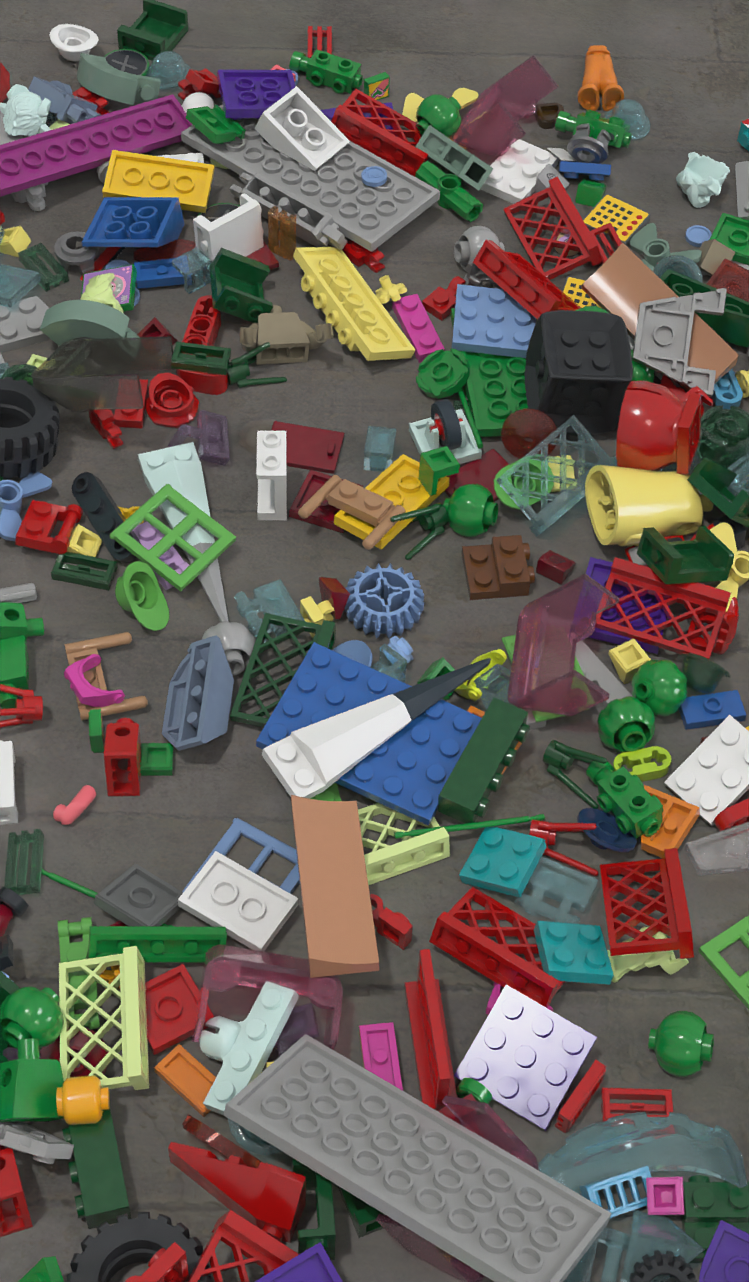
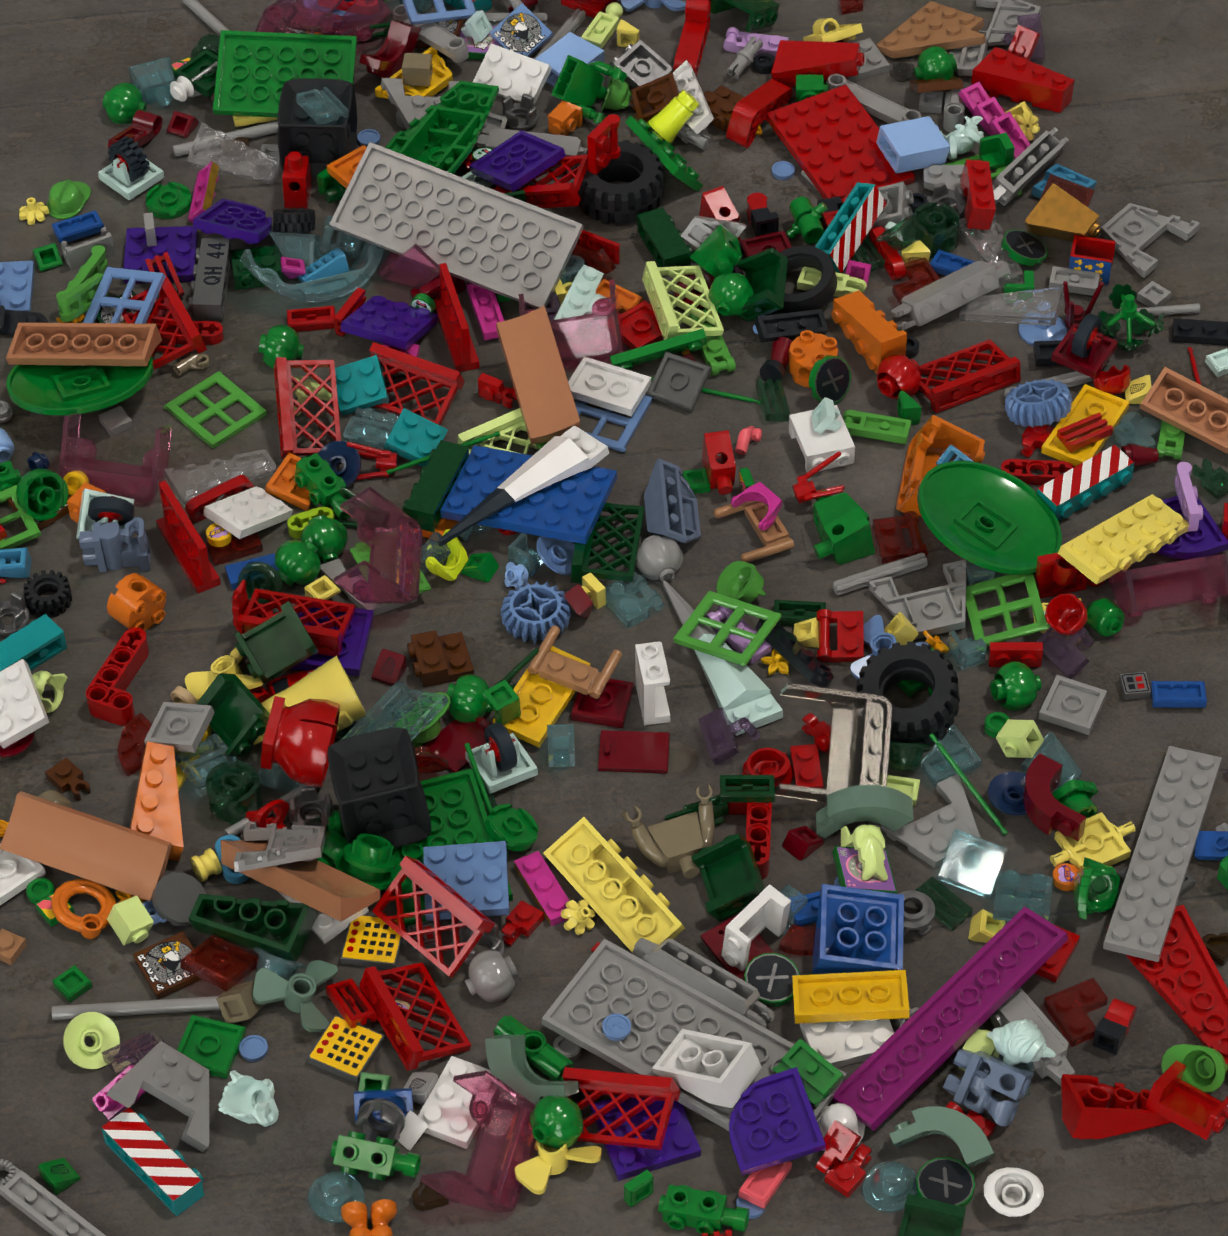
camera: 175 degrees right, 5 degrees down
light orange head [56,1076,110,1125] -> none
clear orange tile [268,206,296,261] -> none

